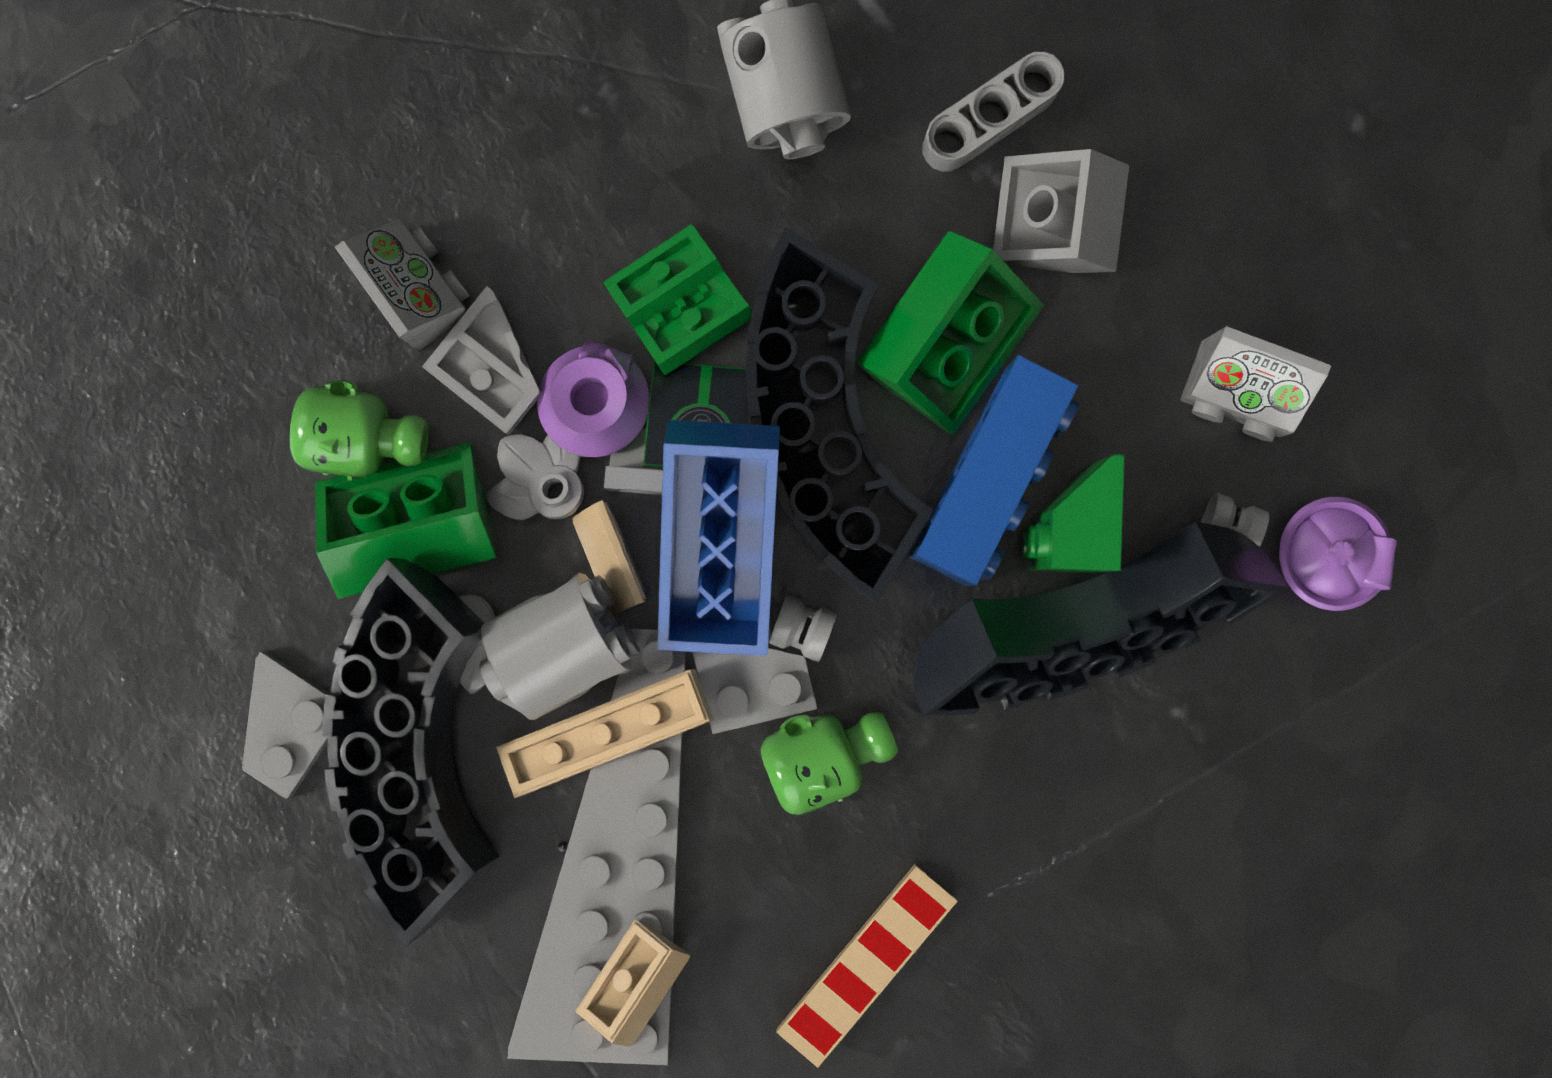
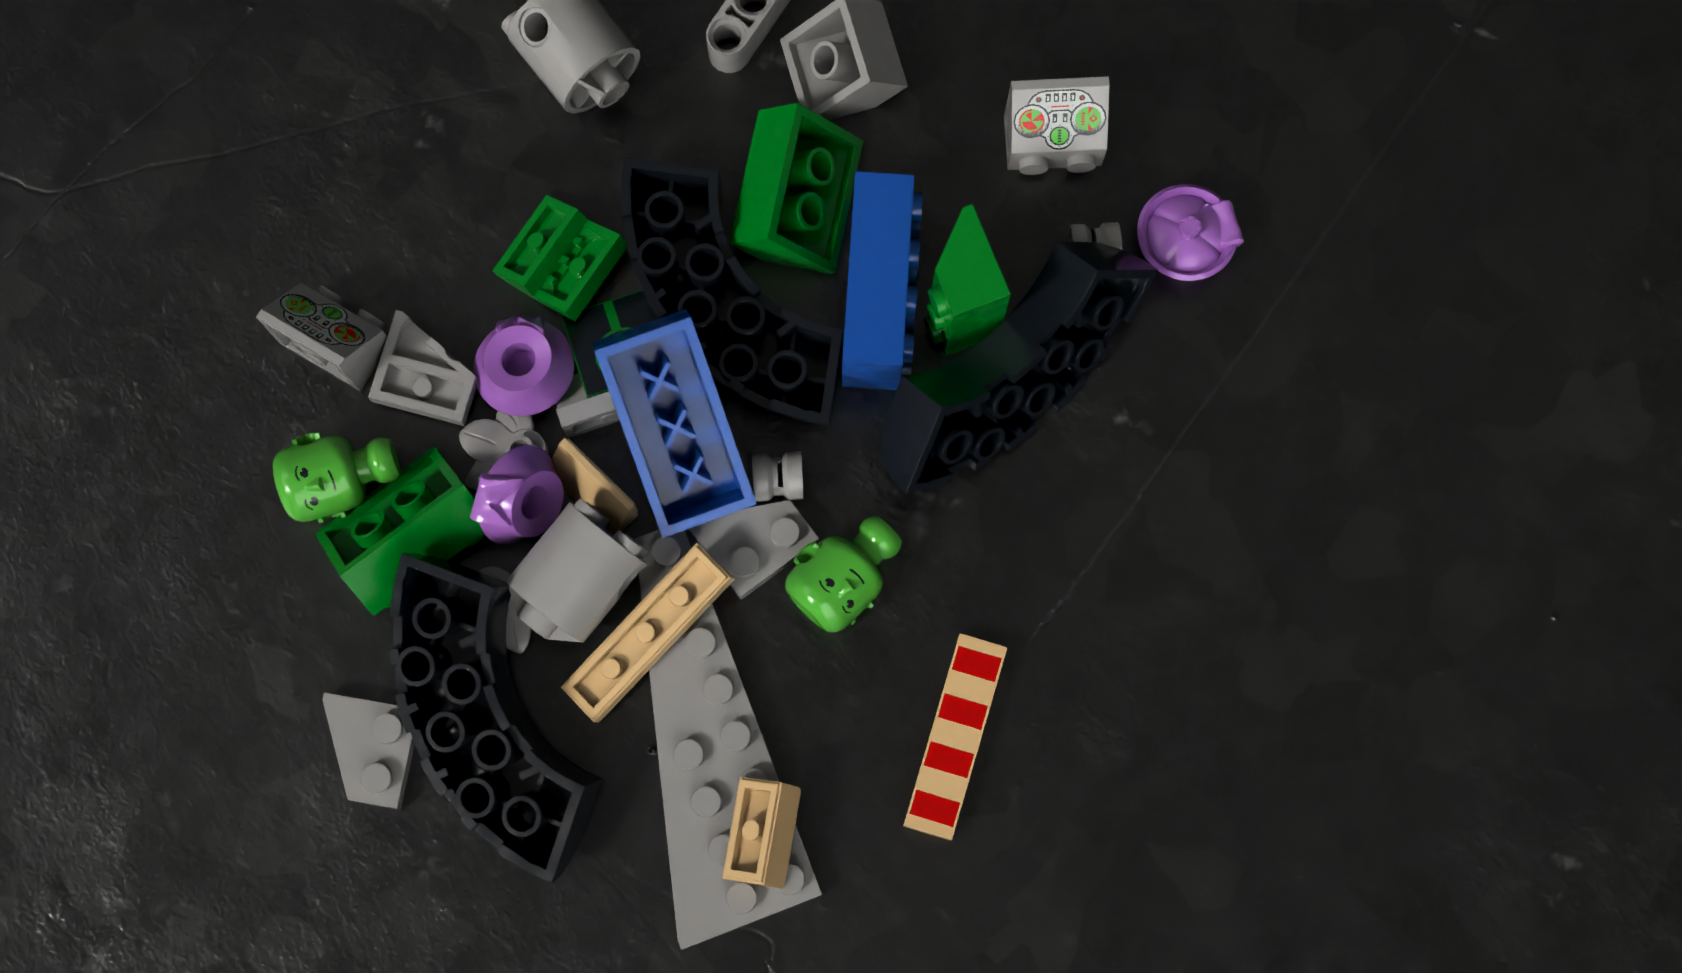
camera: 20 degrees left, 10 degrees down
none -> medium lavender piece [470,445,564,544]

